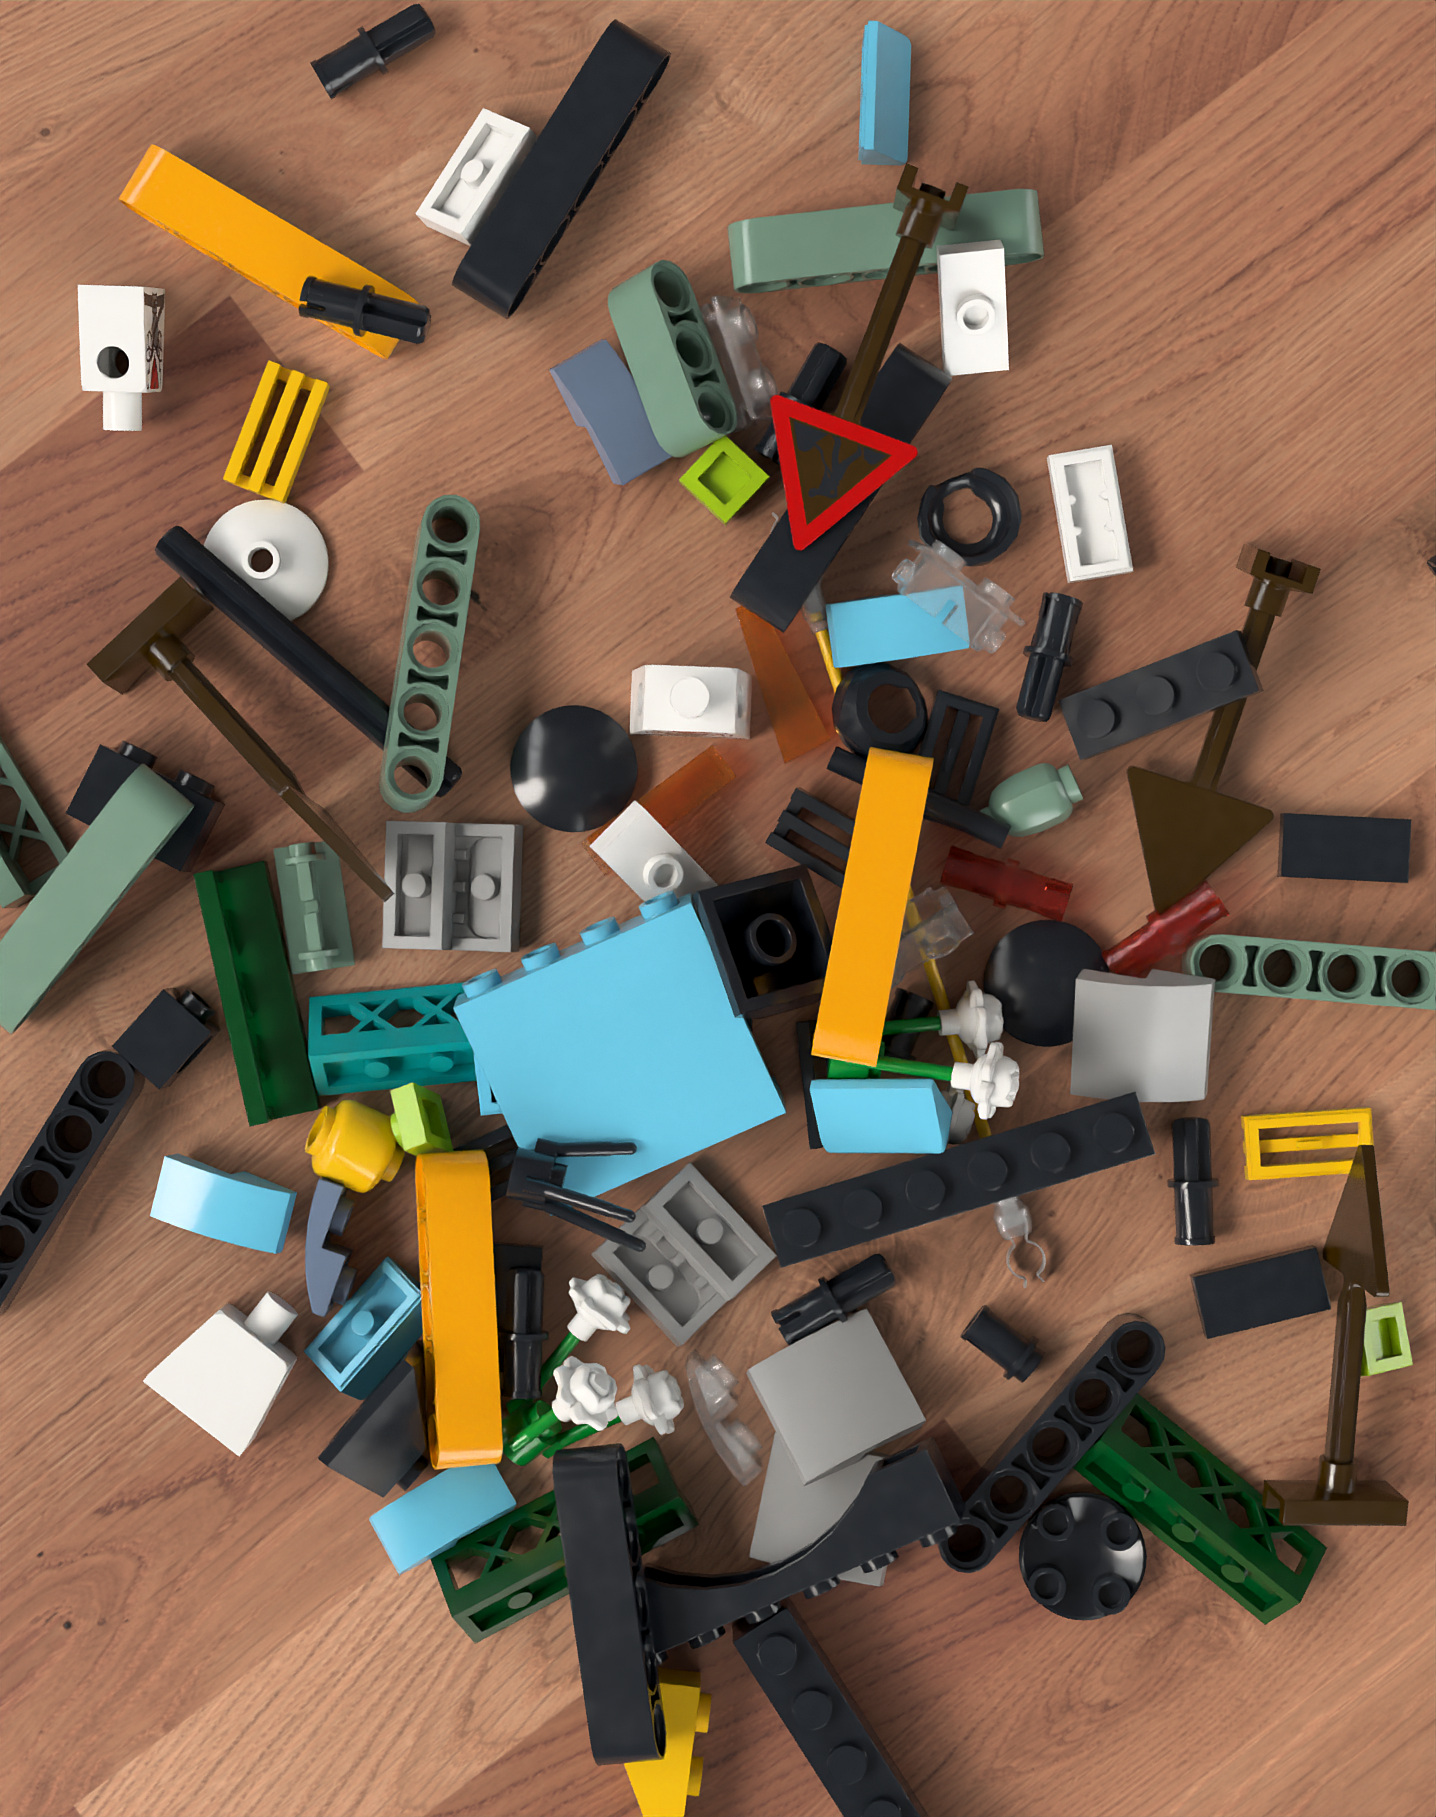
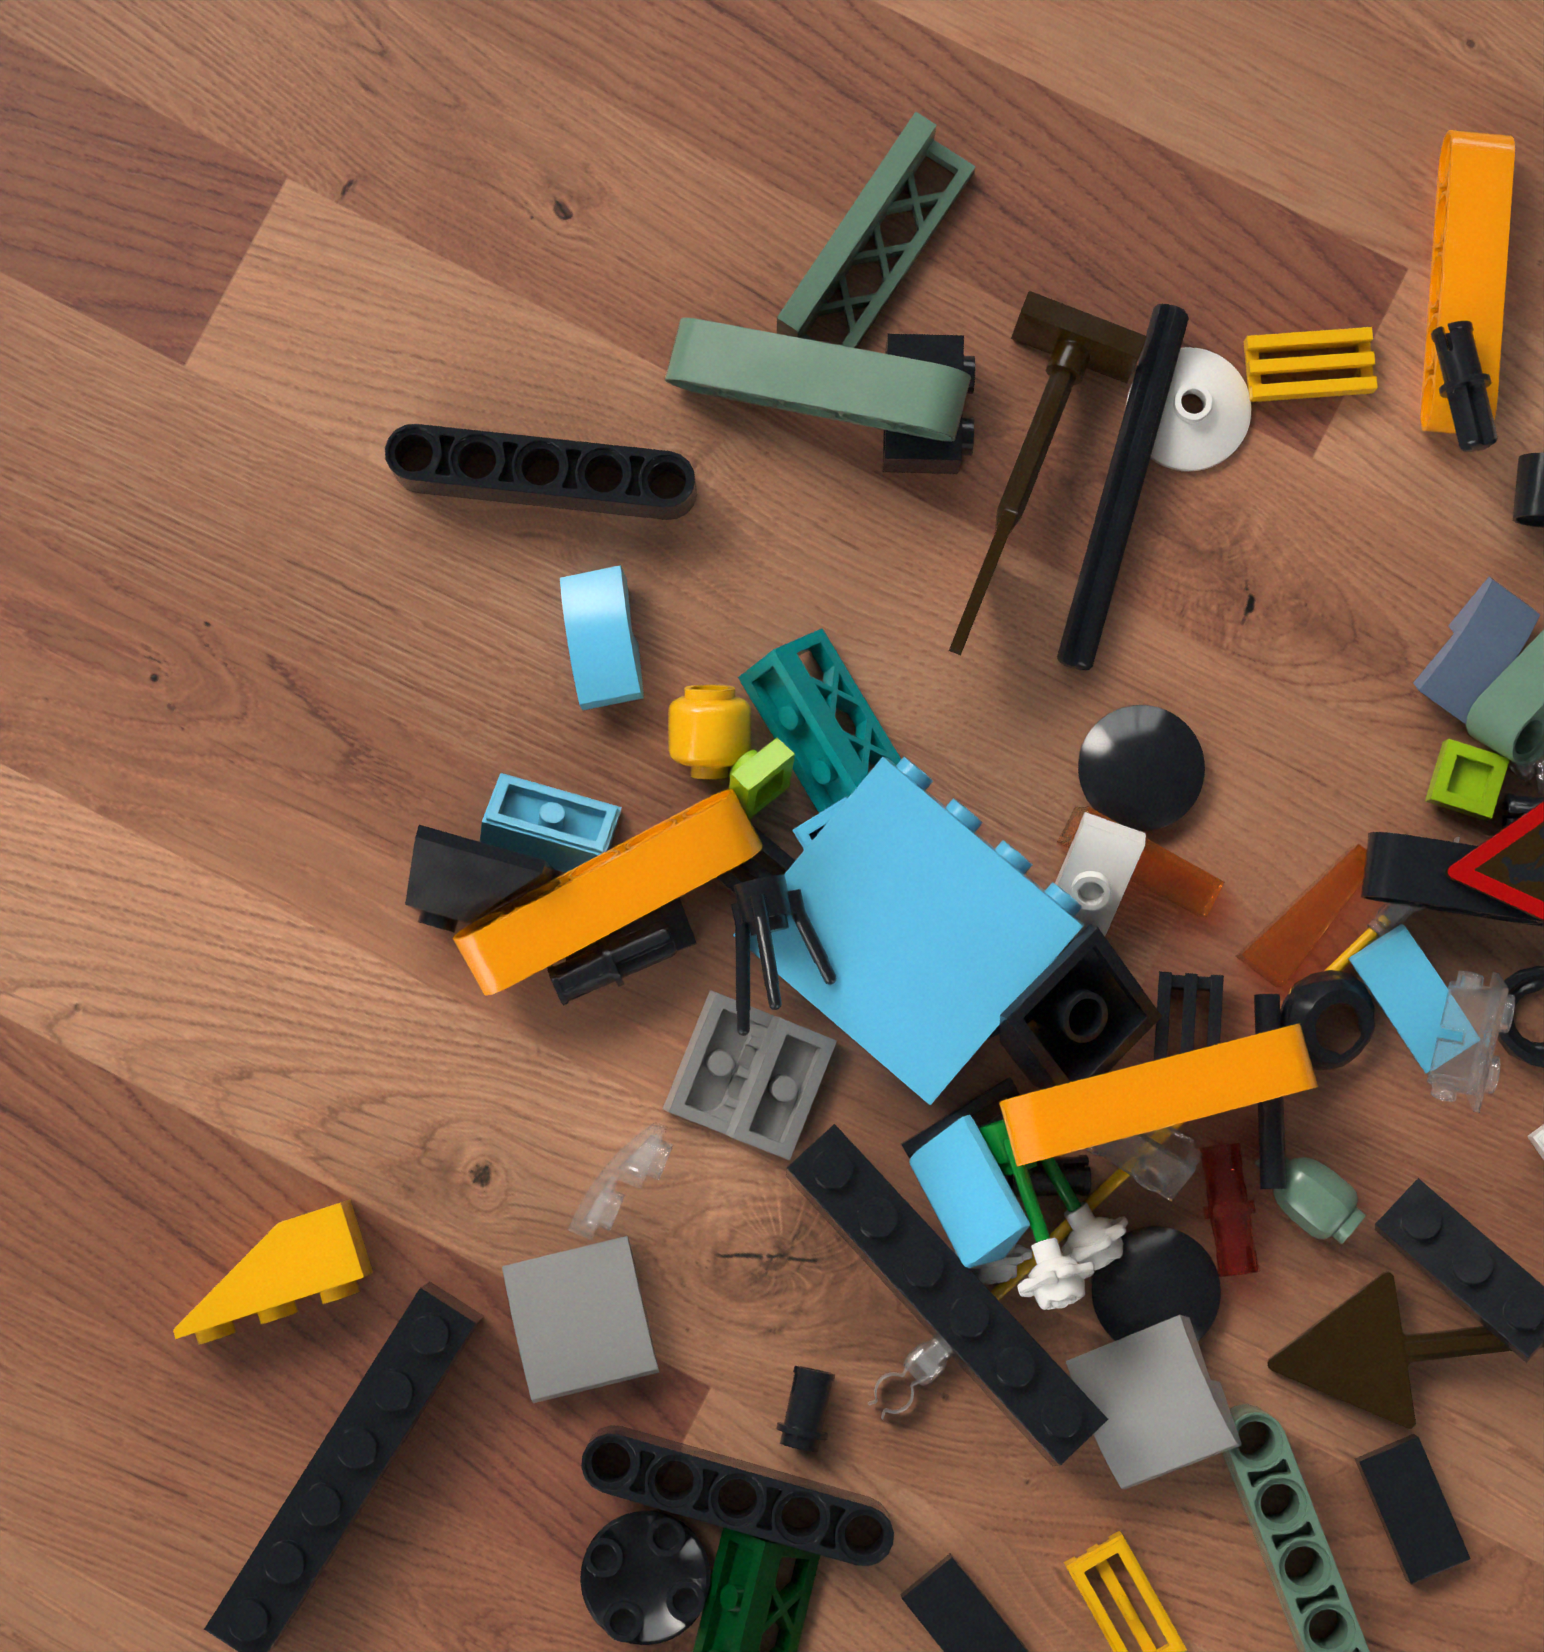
camera: 70 degrees right, 5 degrees down
white torso [78,285,165,431] -> none
black brick [112,987,221,1089] -> none
white torso [143,1291,298,1457] -> none
dark green fence [193,861,322,1127] -> none
sand green hinge [273,841,355,974] -> none
sand blue slope [305,1177,358,1317] -> none
medium azure slope [369,1464,517,1576] -> none
sand green beam [379,495,480,813] -> none
light grey slope [382,821,523,952] -> none
dark green fence [431,1437,700,1644] -> none
white plant [502,1274,684,1466] -> none
black beam [552,1443,666,1766] -> none
white torso [629,665,752,739] -> none
black arch [643,1437,966,1665] -> none
light grey slope [746,1308,926,1486] -> none
black axle [771,1254,897,1346] -> none
black tile [917,690,999,831] -> none
black axle [1016,592,1083,722] -> none
clear red pin [1101,880,1230,977] -> none
black axle [1167,1117,1219,1246] -> none

